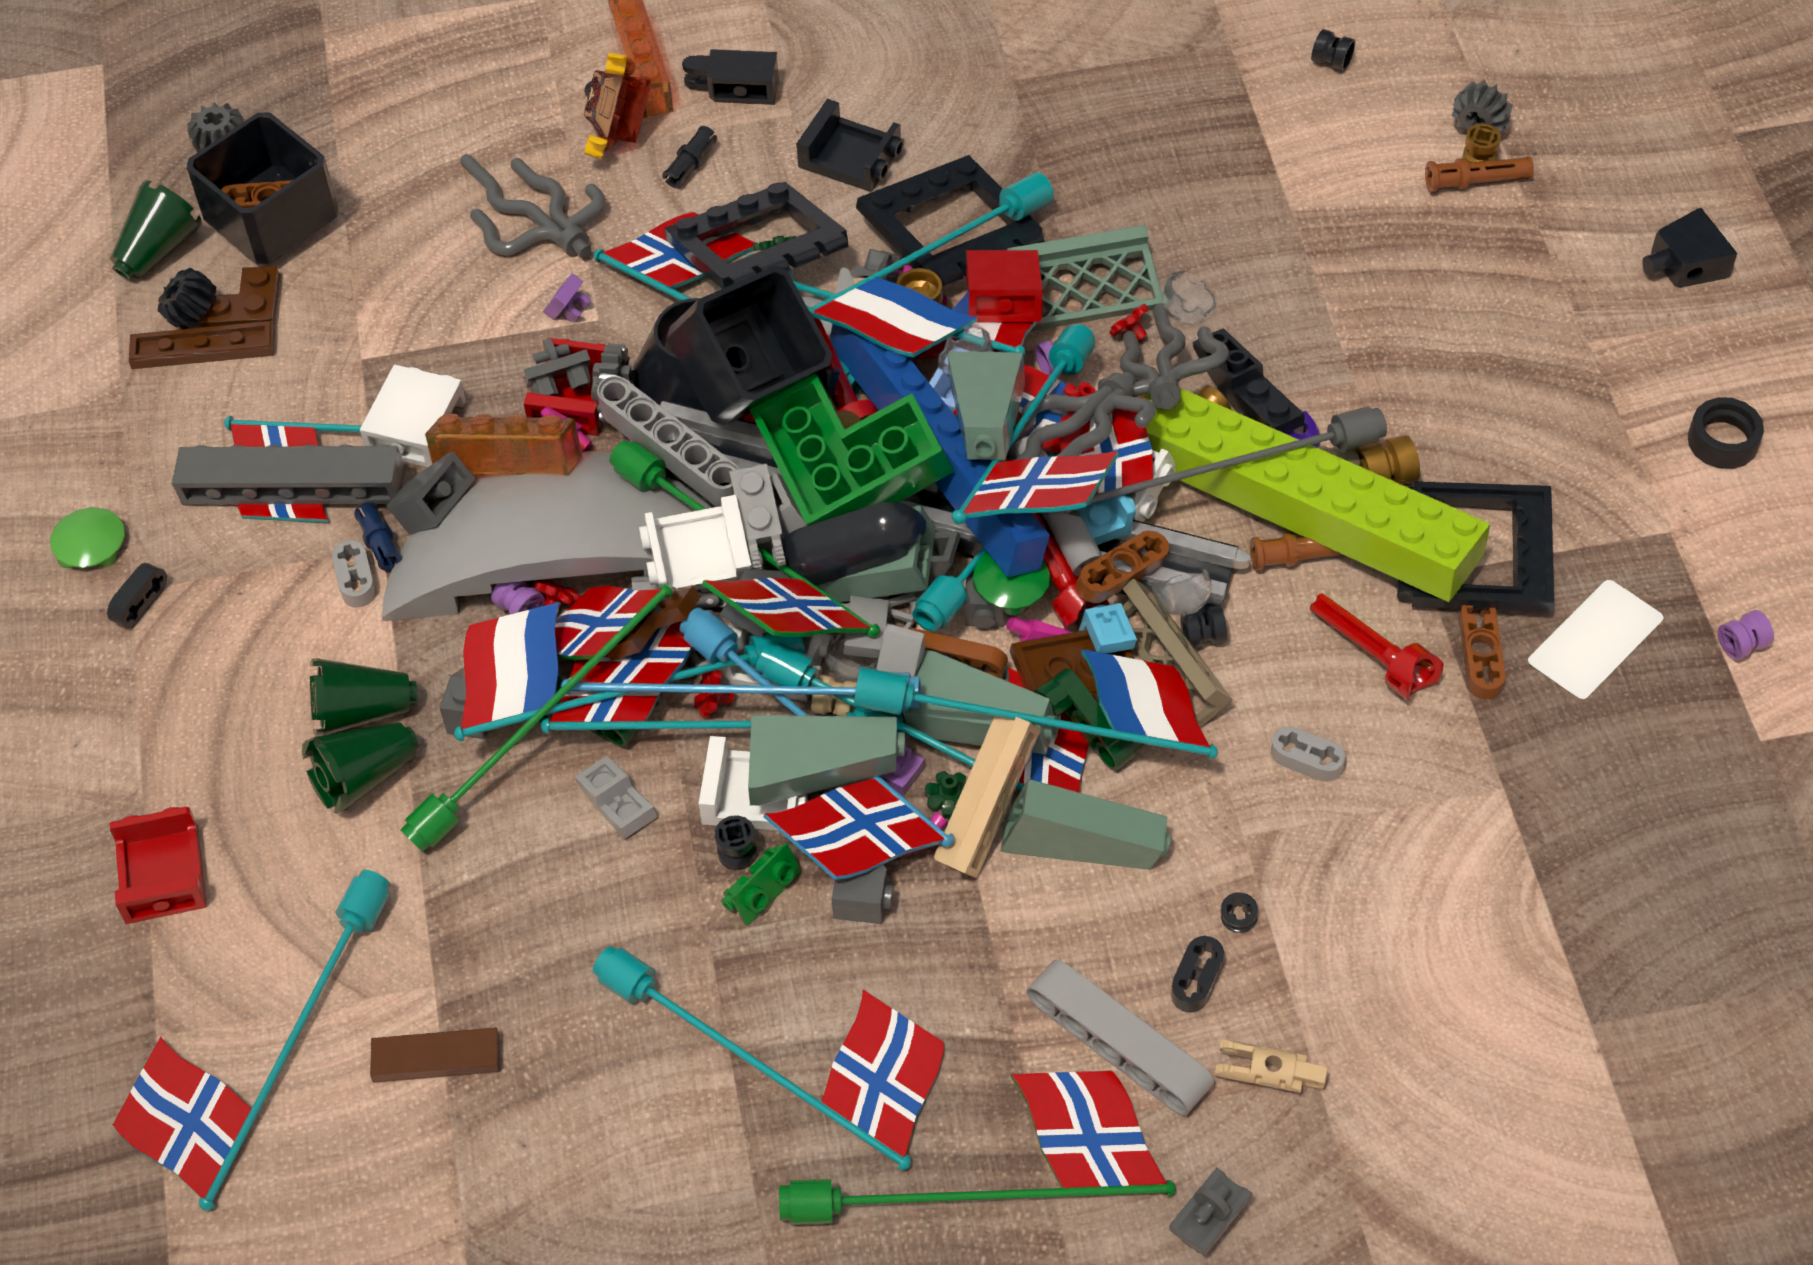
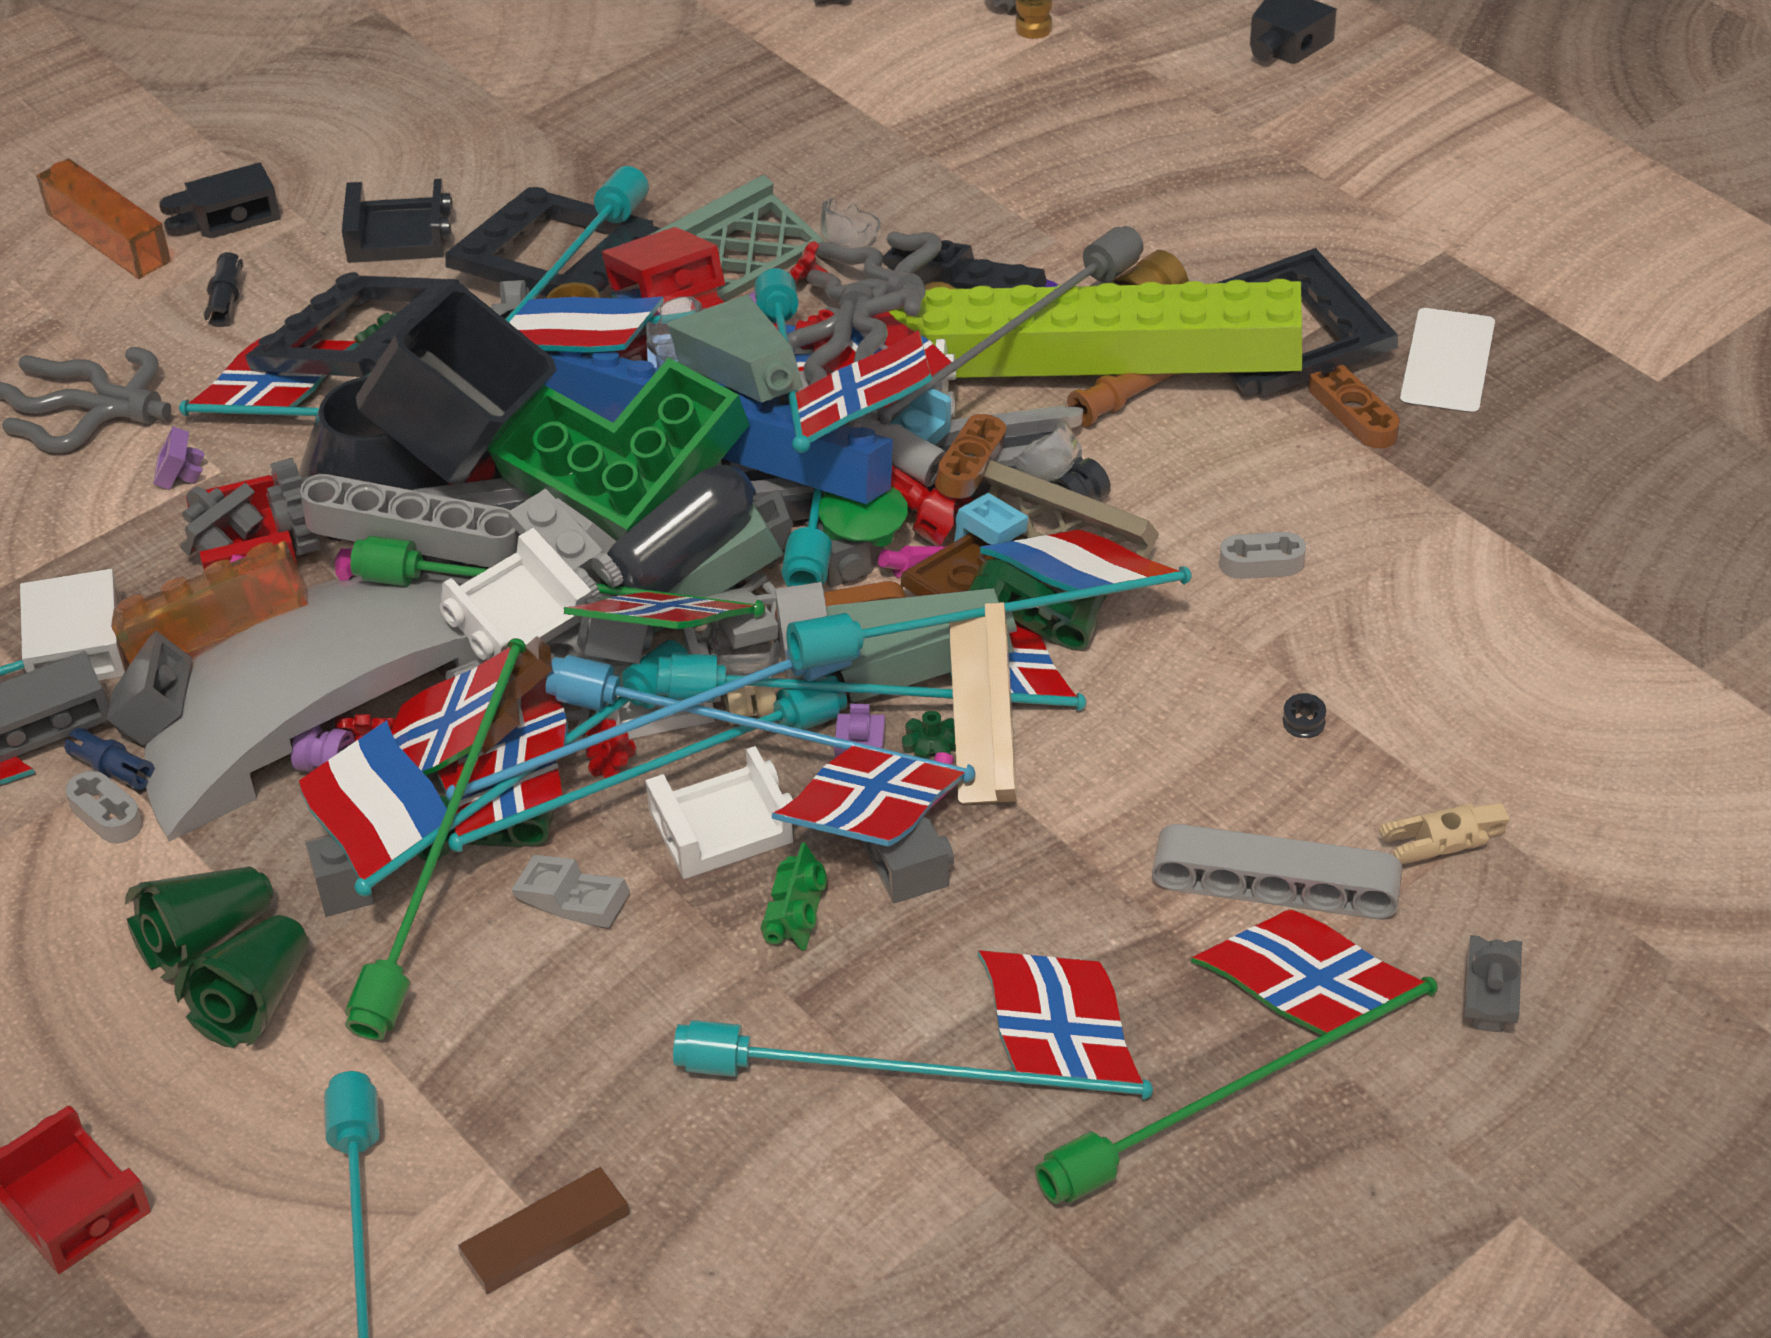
camera: 30 degrees left, 10 degrees down
torso [583,52,652,160] -> none
black wheel [715,815,757,871] -> none
sand green slope [748,715,905,806] -> none
sand green slope [1000,779,1171,870] -> none
black beam [1171,936,1224,1013] -> none
red piece [1310,593,1444,701] -> none
dark orange pin [1425,156,1534,193] -> none
black tyre [1688,397,1764,469] -> none
medium lavender wheel [1718,610,1774,660] -> none

